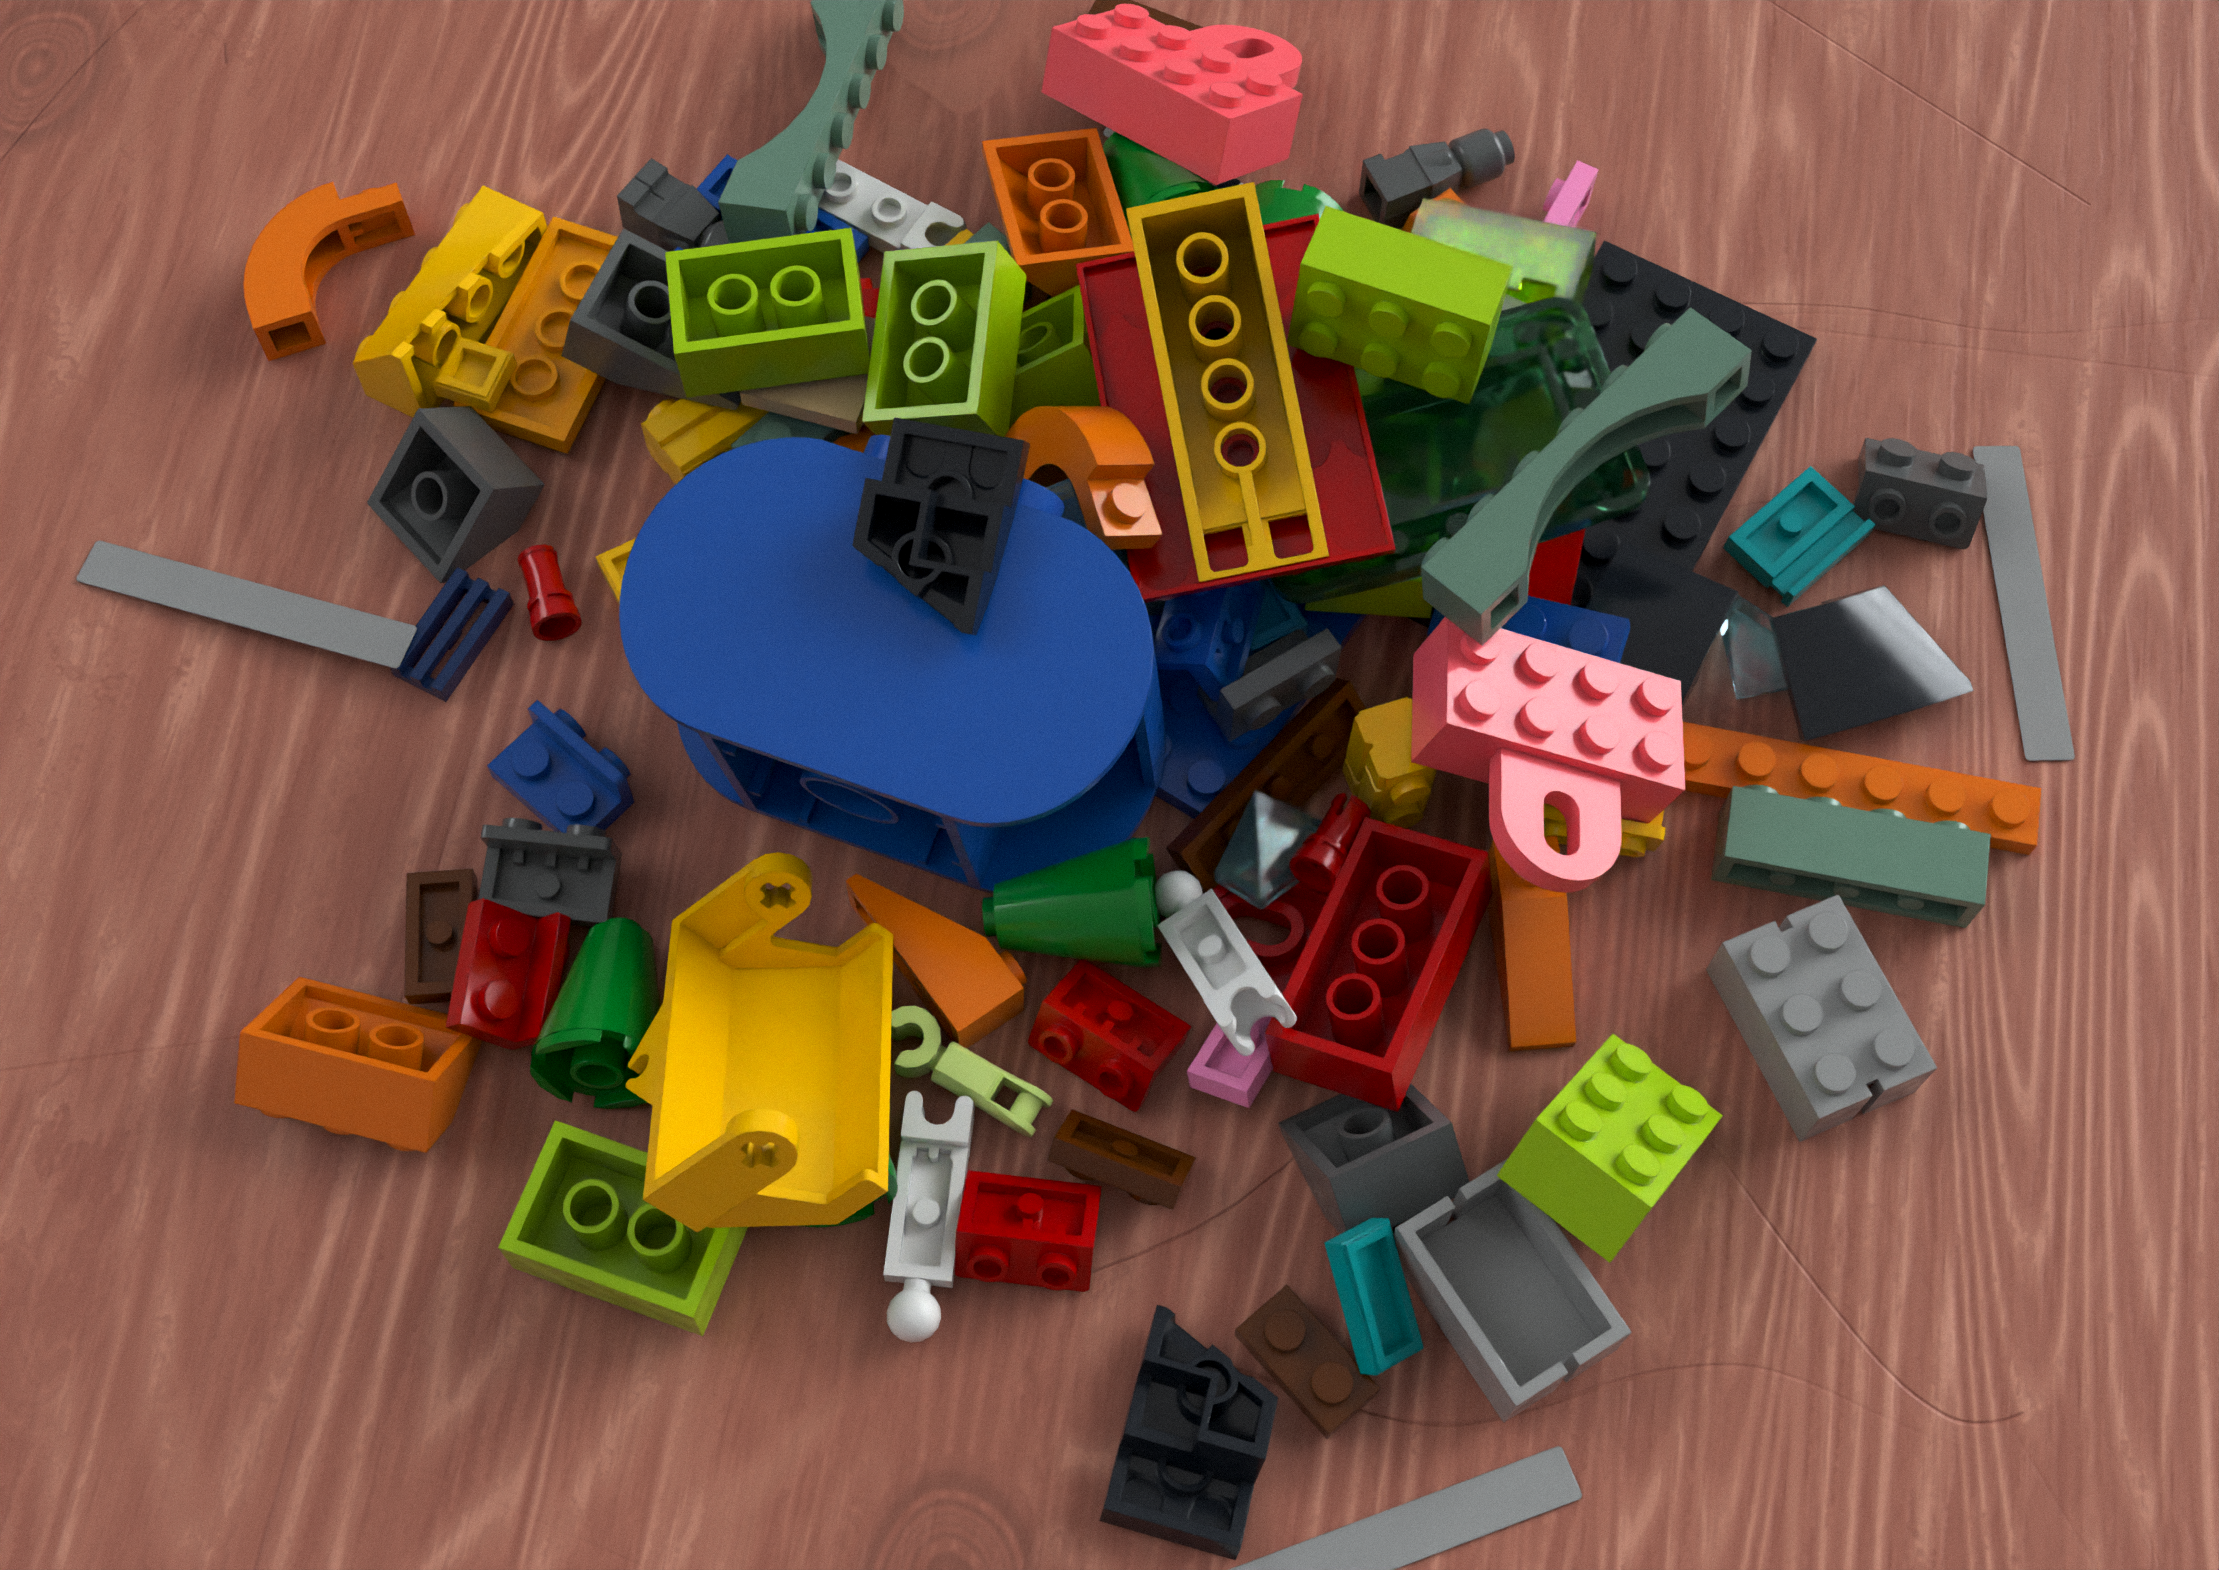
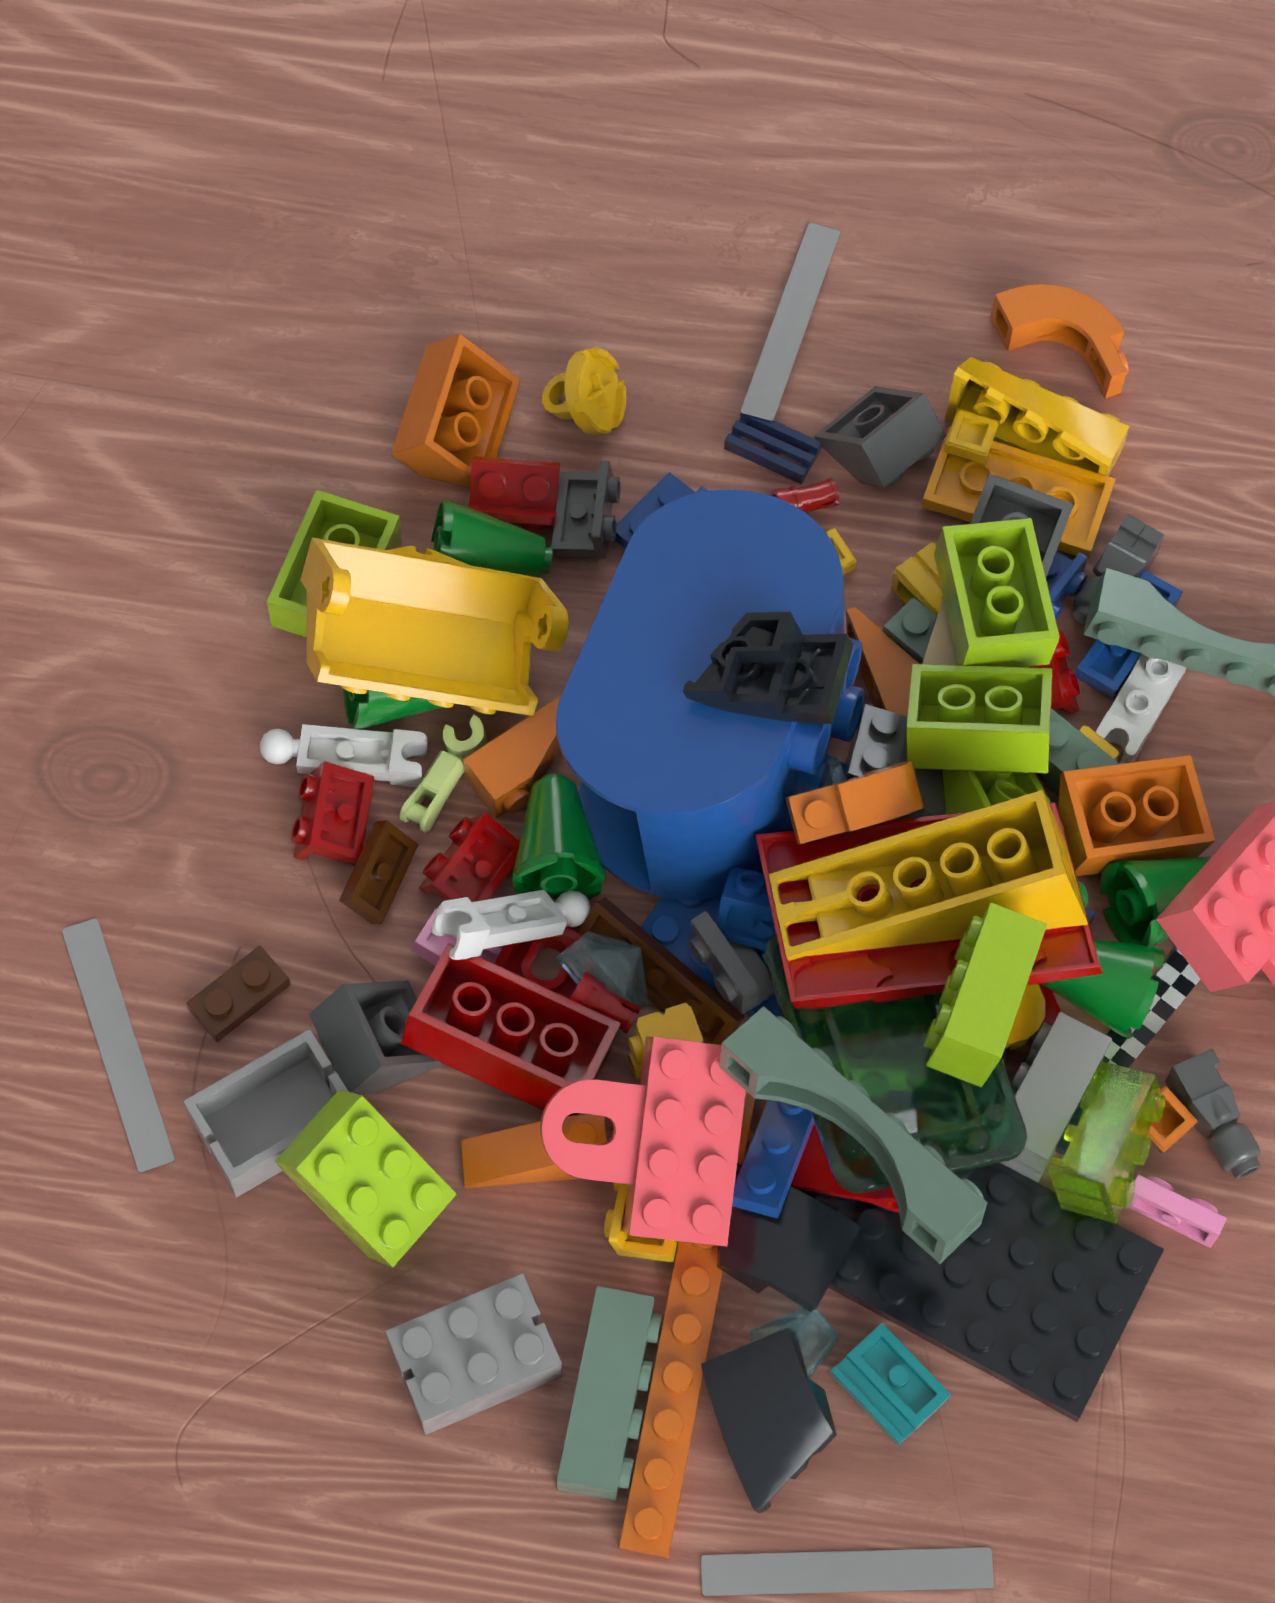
camera: 90 degrees right, 0 degrees up
reddish brown plate [404,869,477,1005] -> none
black slope [1099,1305,1278,1560] -> none
teal tile [1324,1217,1424,1376] -> none
dark grey bracket [1852,437,1987,549] -> none
none -> yellow tile [542,347,626,436]

